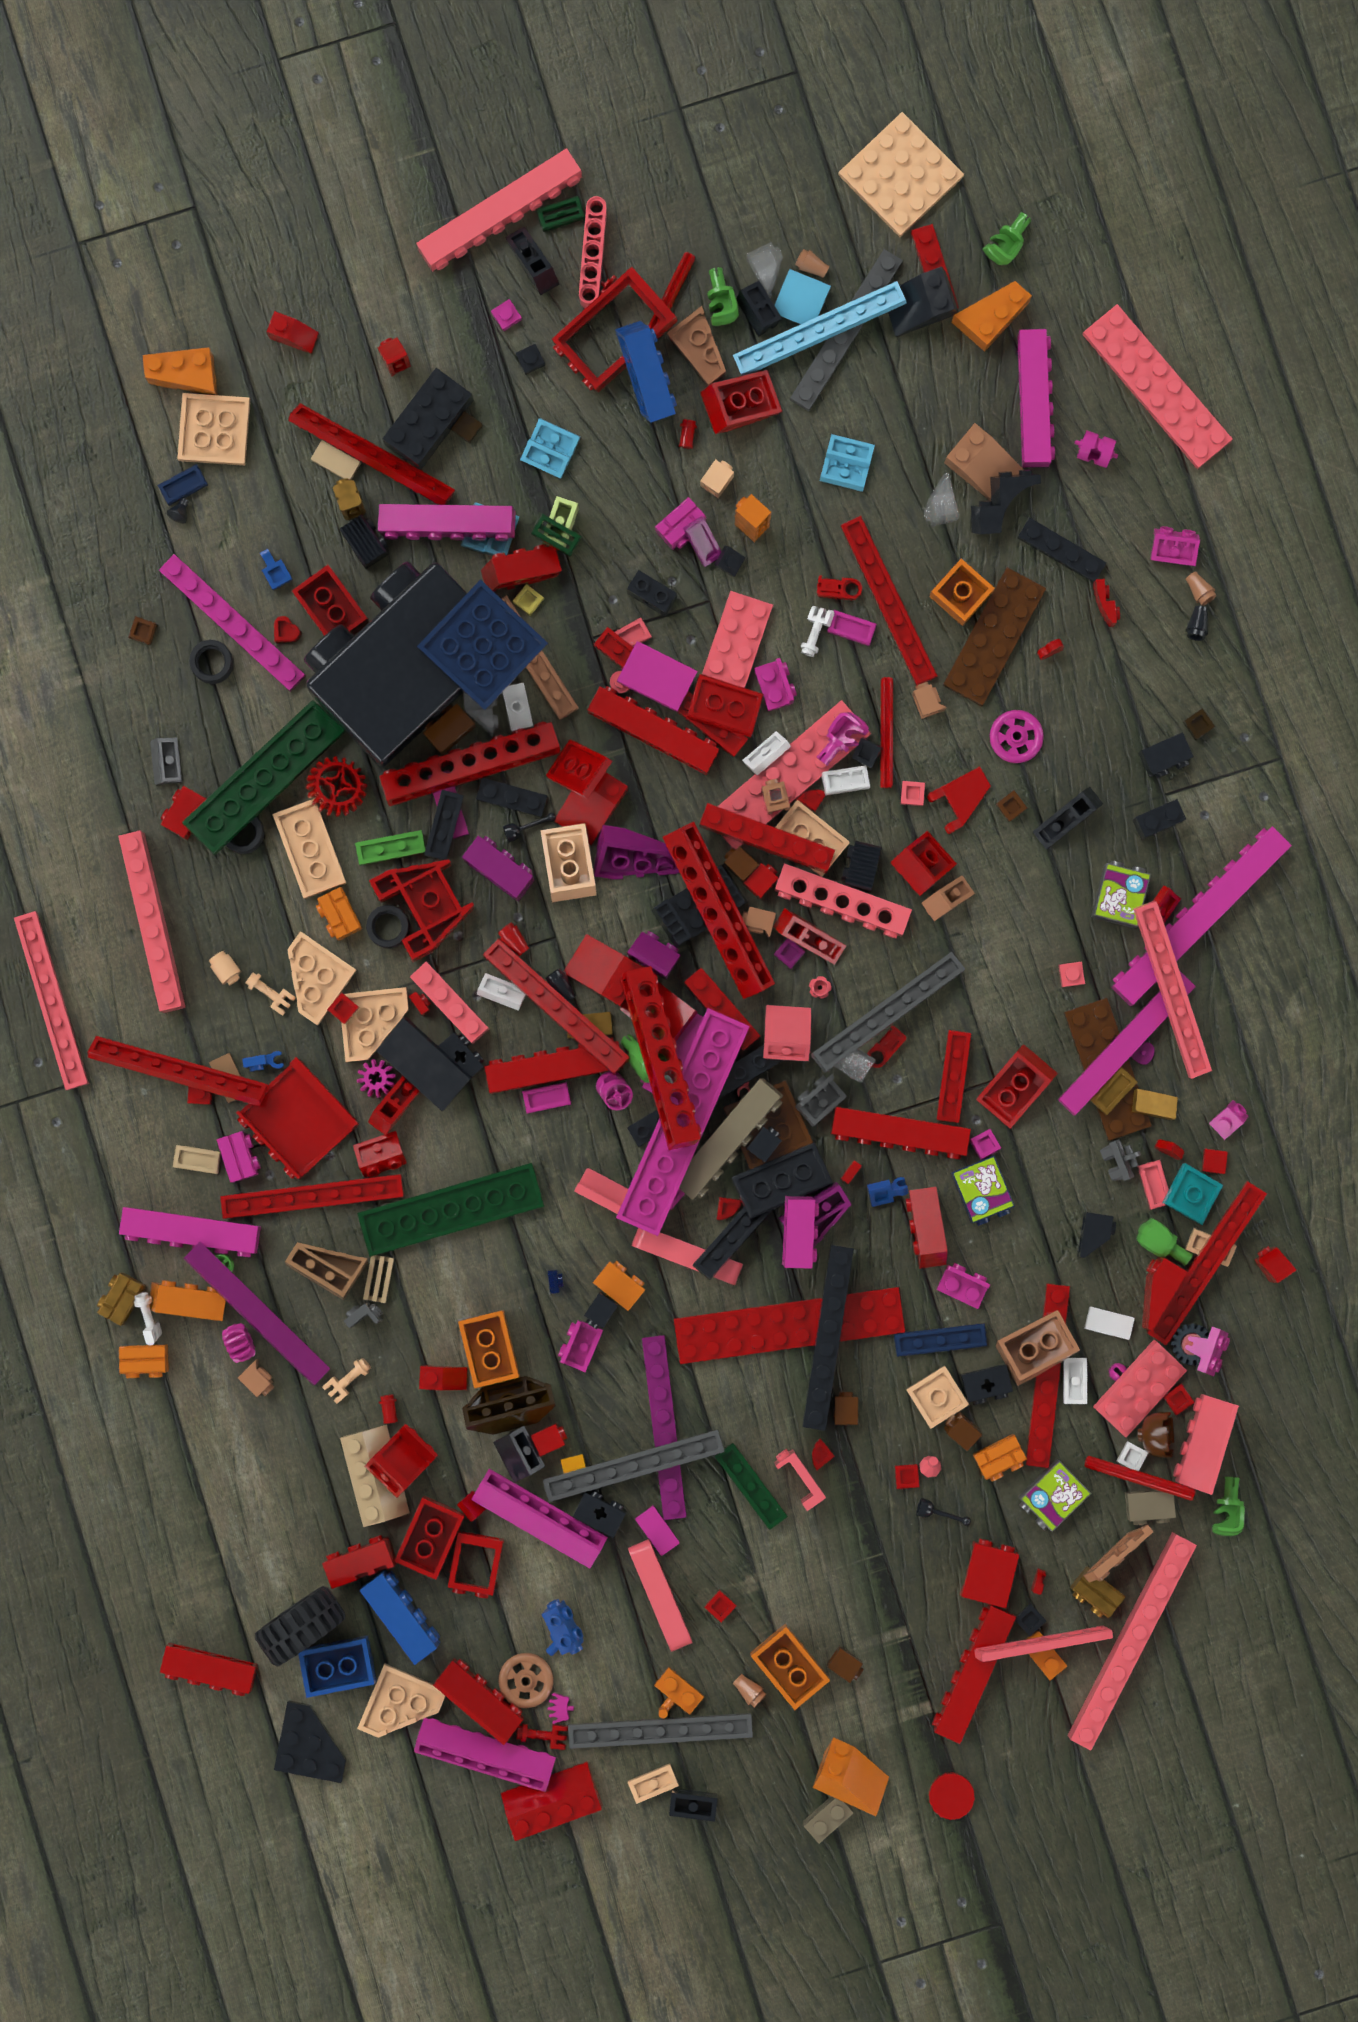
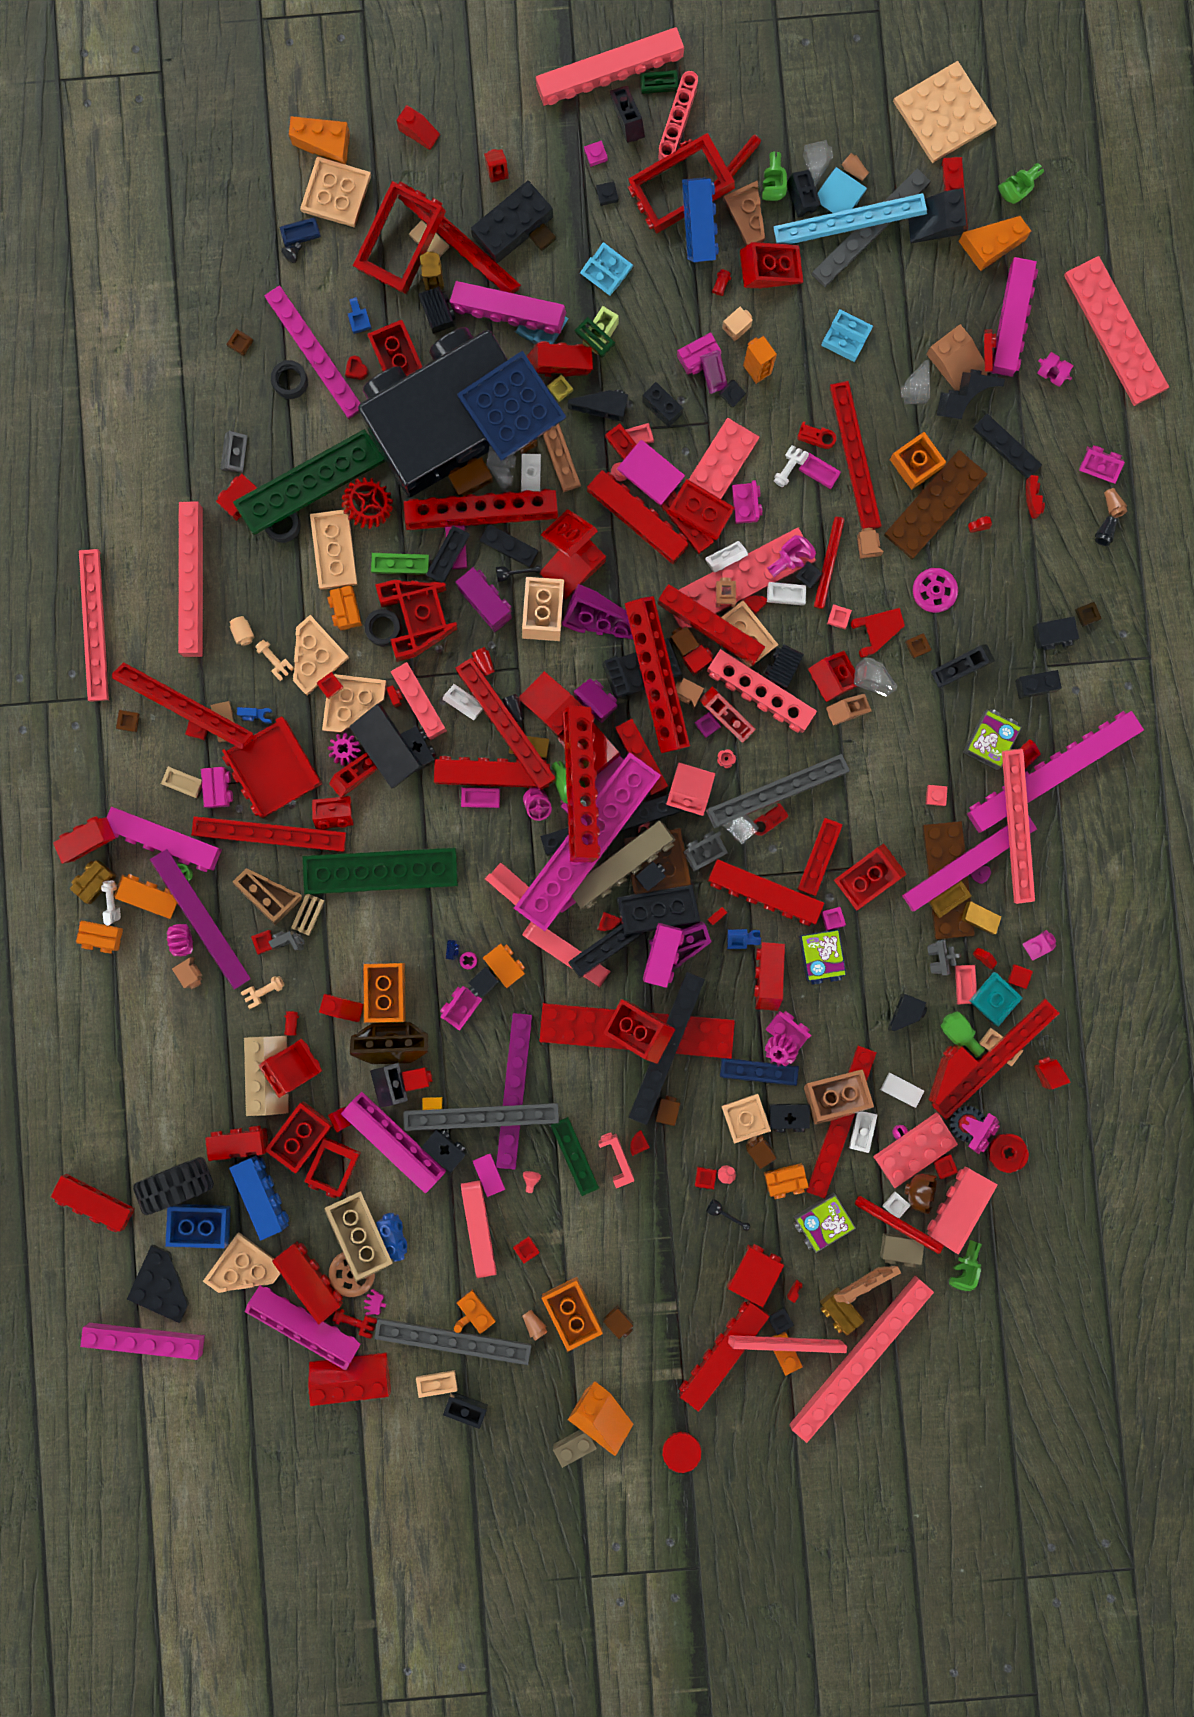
camera: 15 degrees right, 0 degrees up
none -> red brick [53,816,116,864]
none -> dark pink brick [80,1323,205,1360]
none -> reddish brown plate [116,710,140,732]
none -> red tile [251,930,273,955]
none -> tan slope [325,1191,393,1282]
none -> red door [353,181,446,295]
none -> dark pink bush [460,952,478,969]
none -> coral rock [523,1171,541,1193]
none -> black slope [568,389,628,422]
none -> red brick [603,999,675,1064]
none -> dark pink gear [765,1033,798,1067]
none -> clear slope [854,657,897,696]
none -> red wing [984,329,997,372]
none -> red plate [988,1133,1029,1173]

